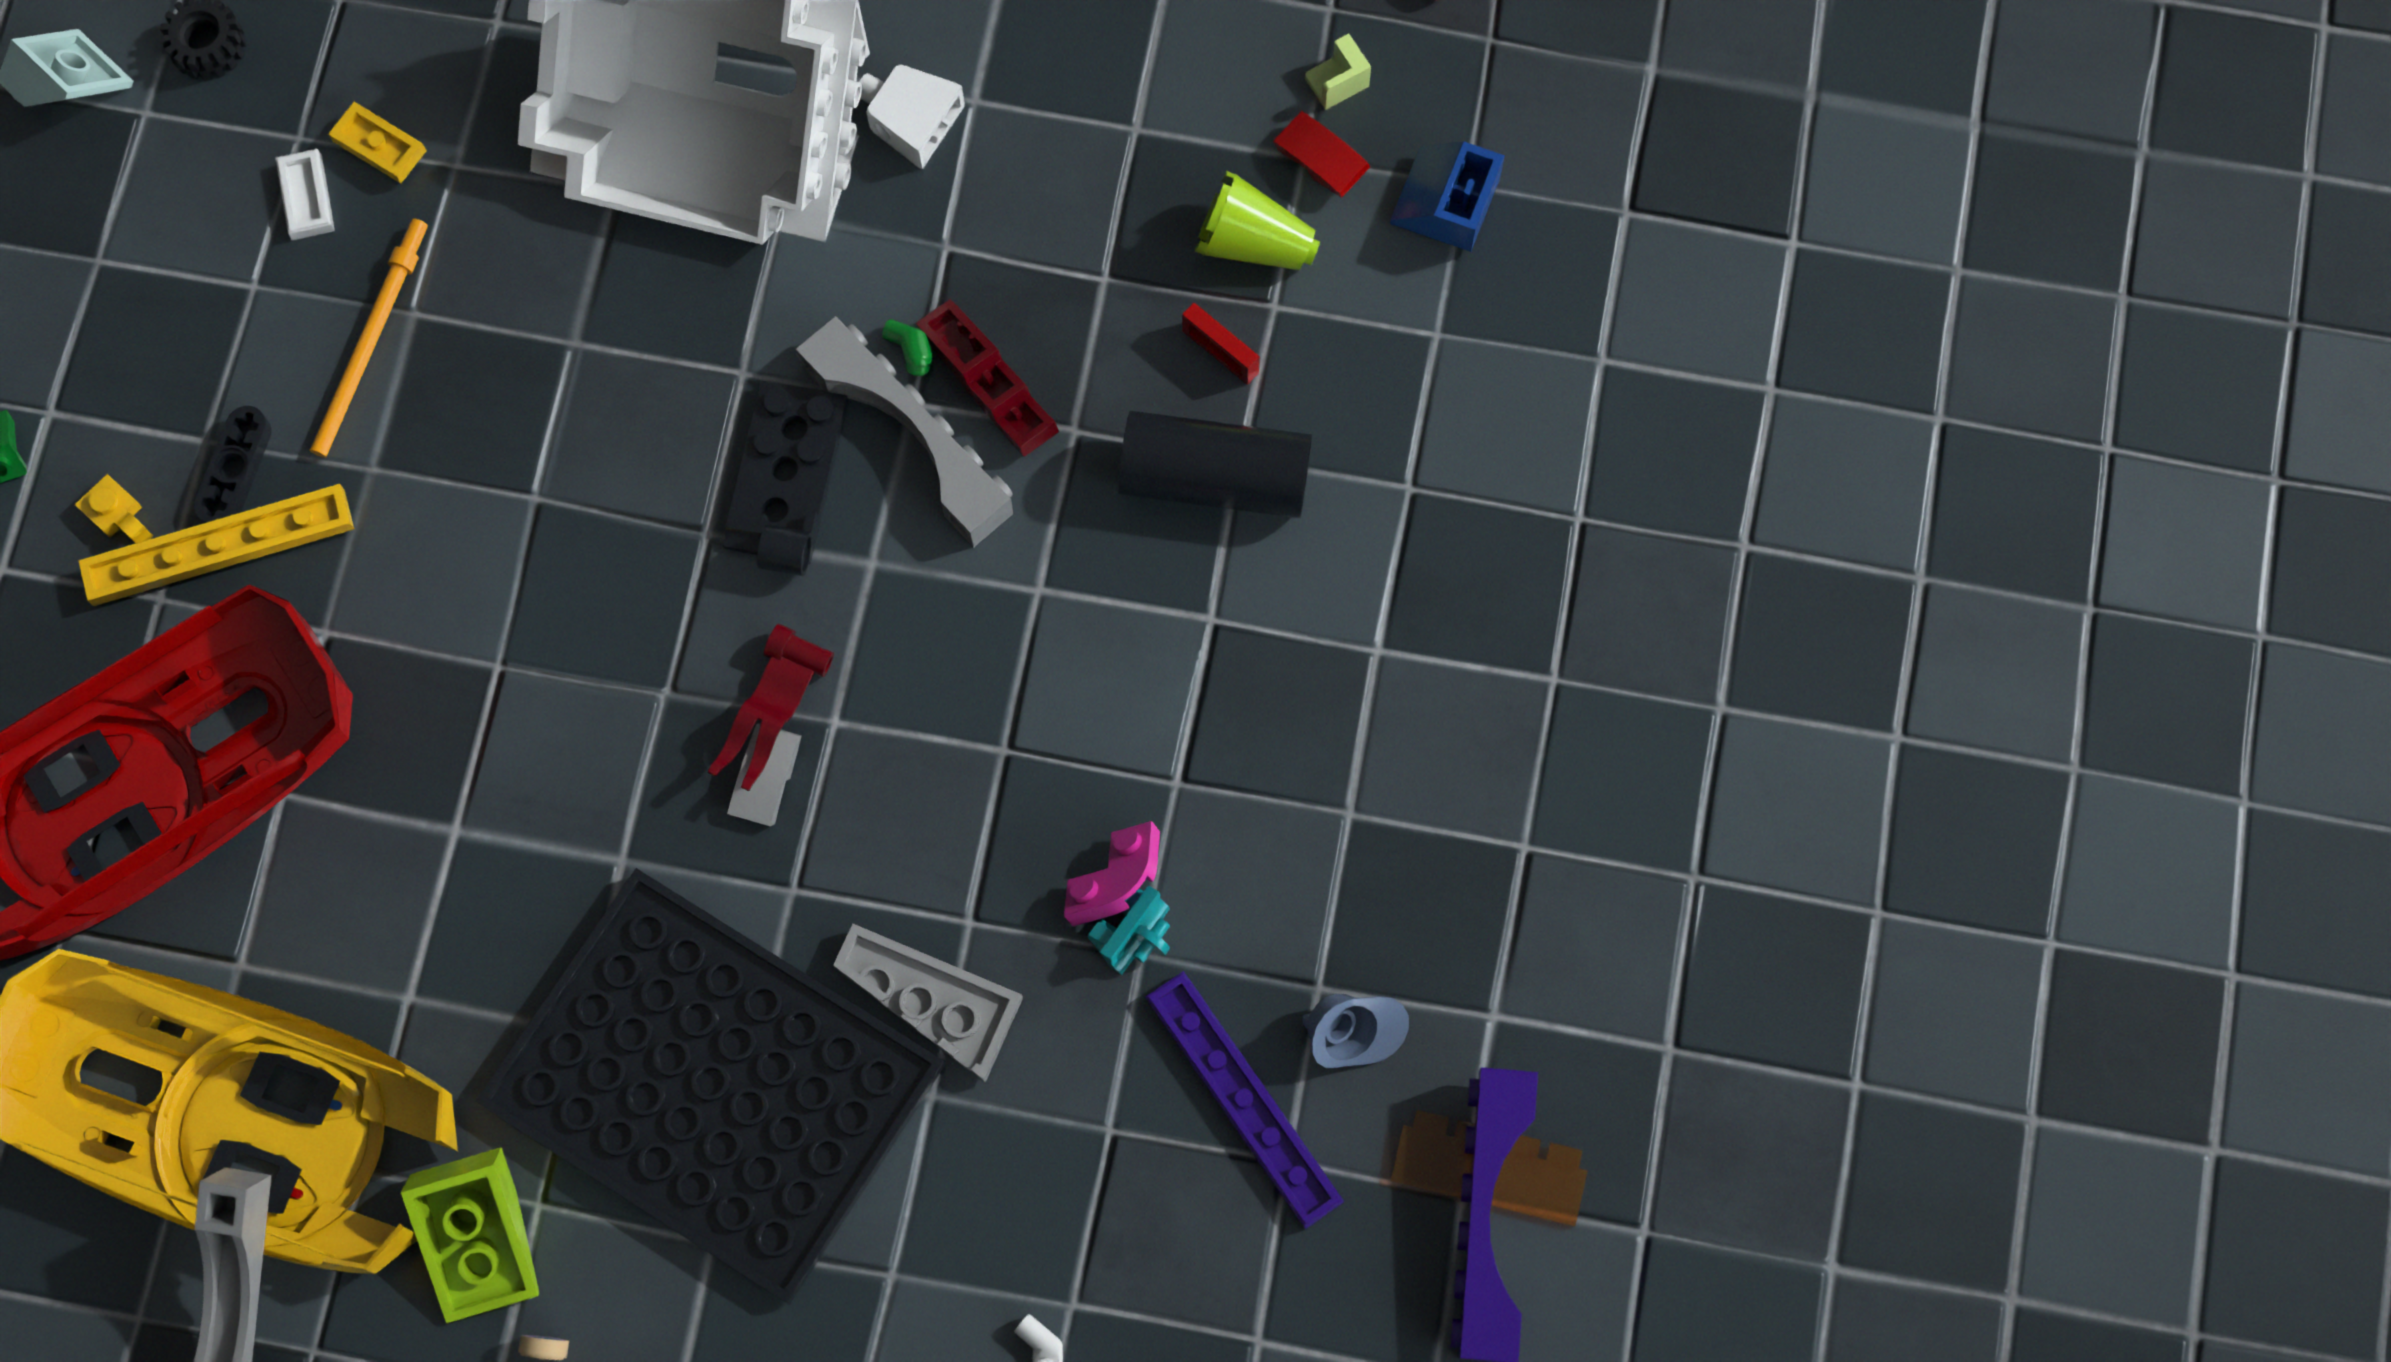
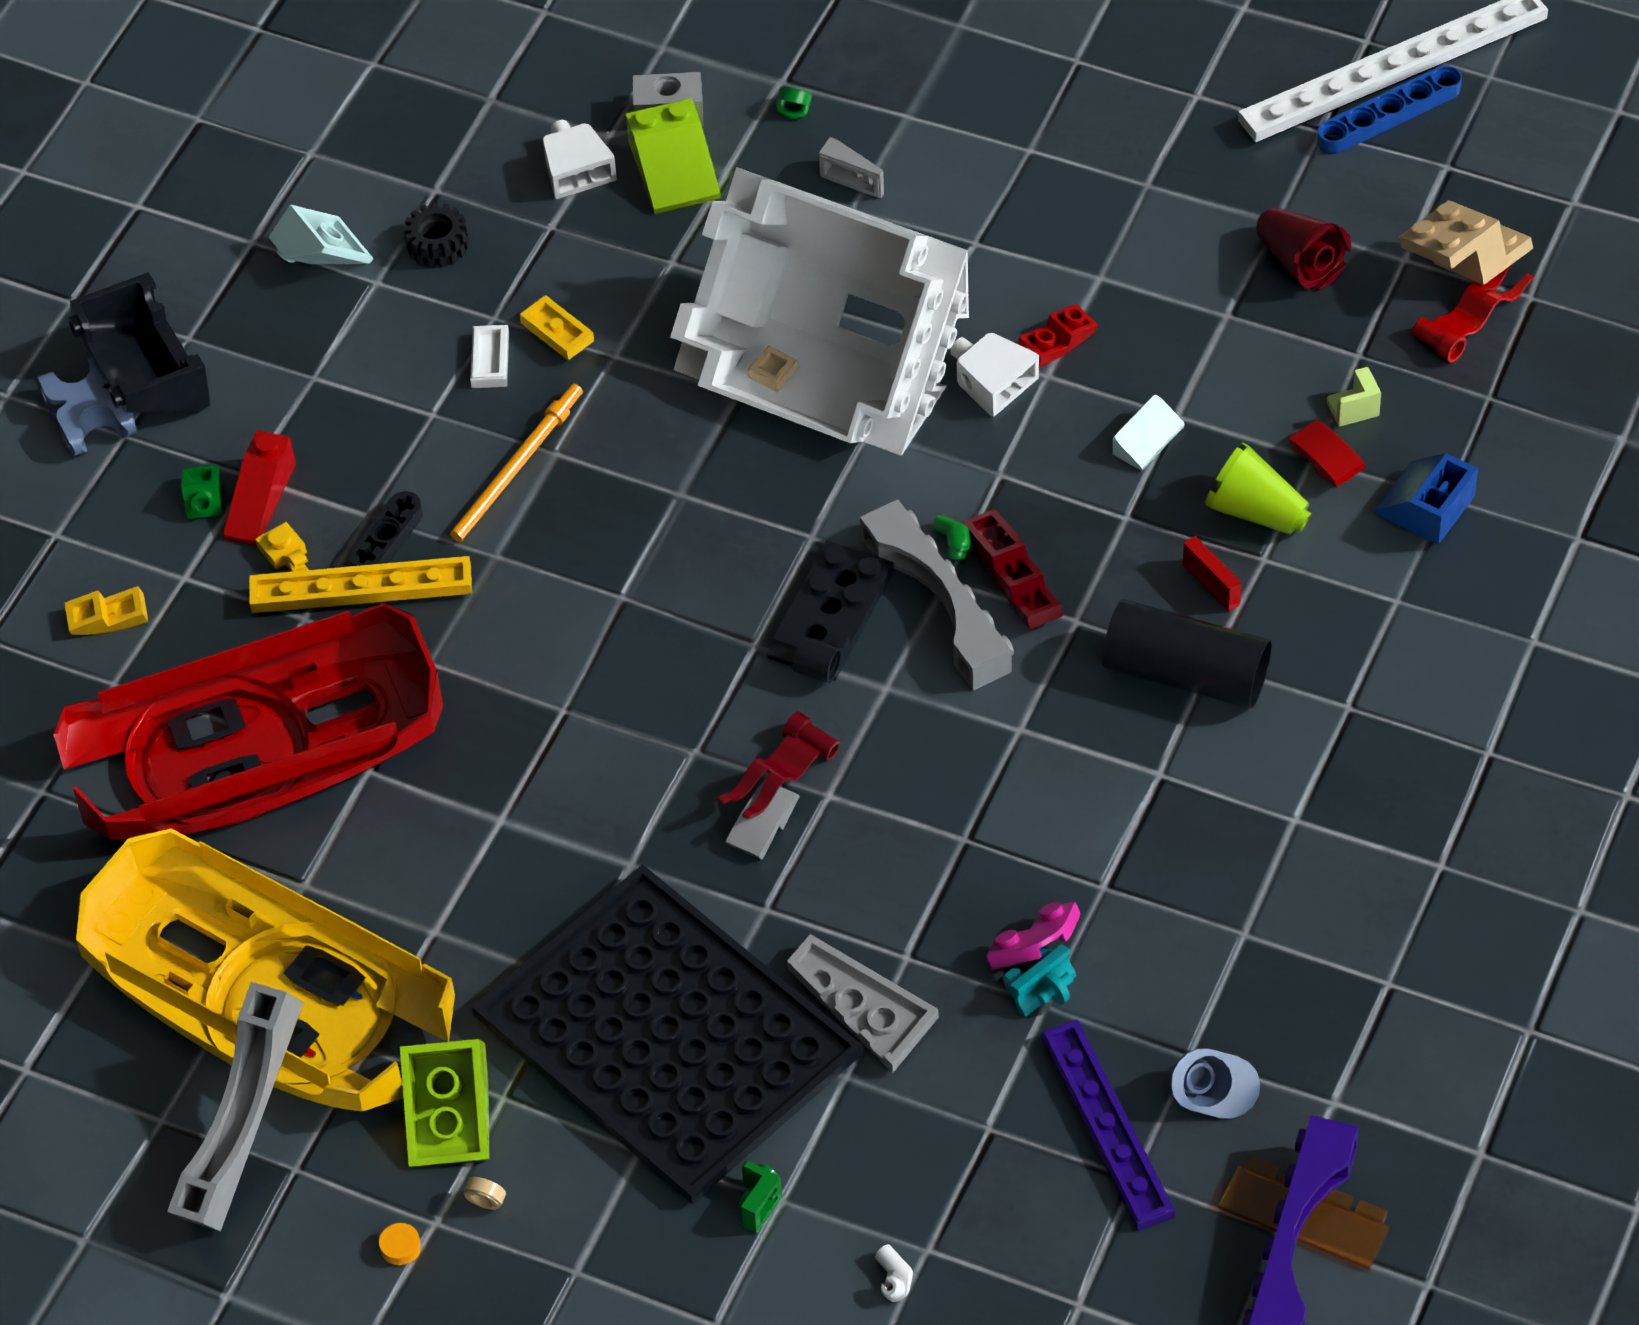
camera: 15 degrees right, 20 degrees down
none -> red slope [223,430,296,546]
none -> green bracket [739,1160,782,1234]
none -> tan tile [748,345,799,392]
none -> red slope [1018,304,1098,368]
none -> light aqua slope [1112,394,1185,471]

